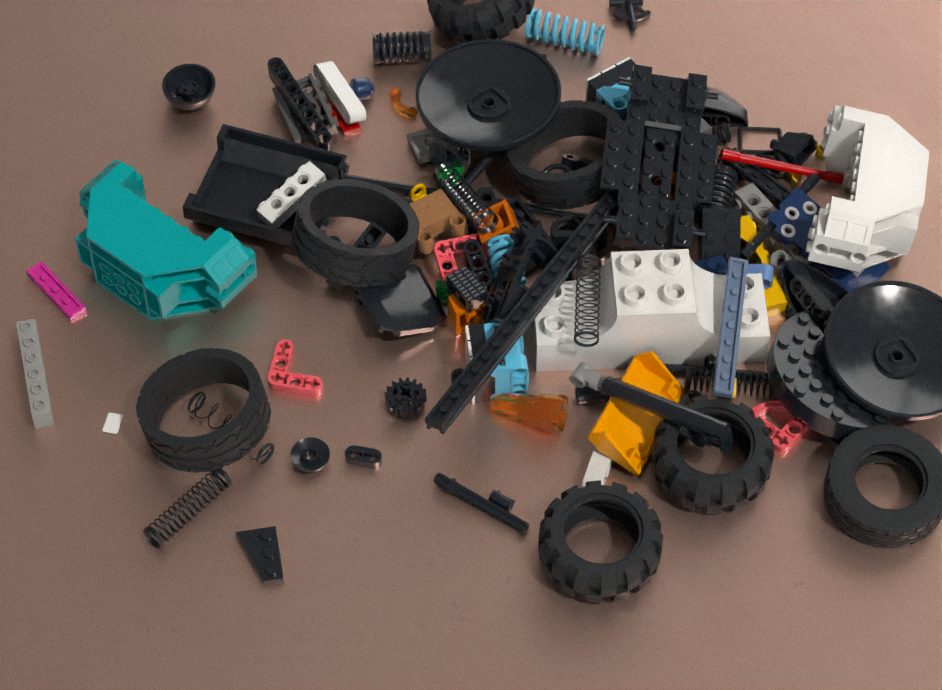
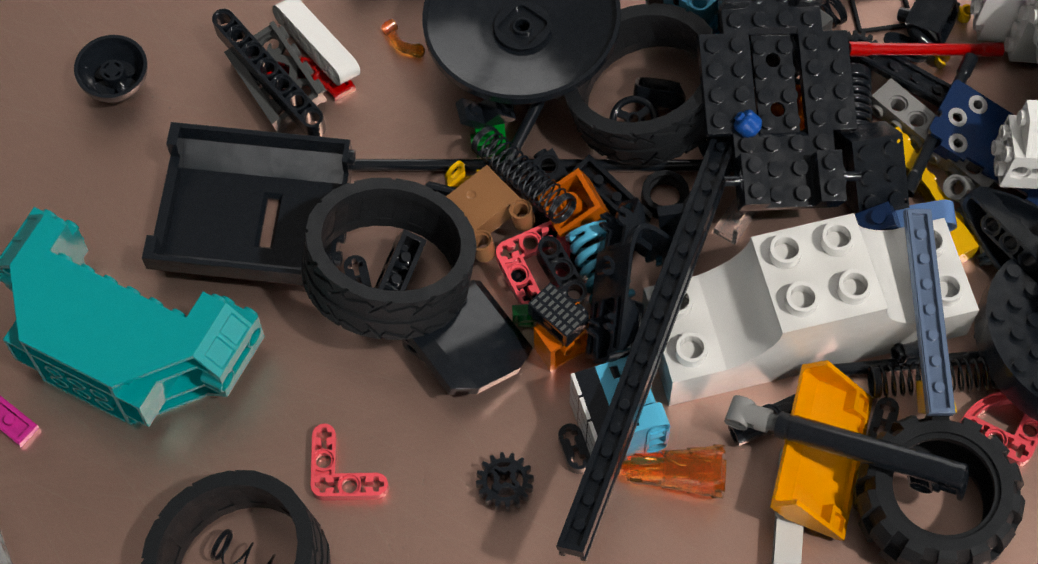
camera: 10 degrees left, 10 degrees up
white brick [256,161,326,228] -> none
dark blue head [348,77,375,101] -> none
light grey plate [407,128,452,164] -> none
black piece [574,254,601,347] -> none
none -> blue piece [734,110,762,138]

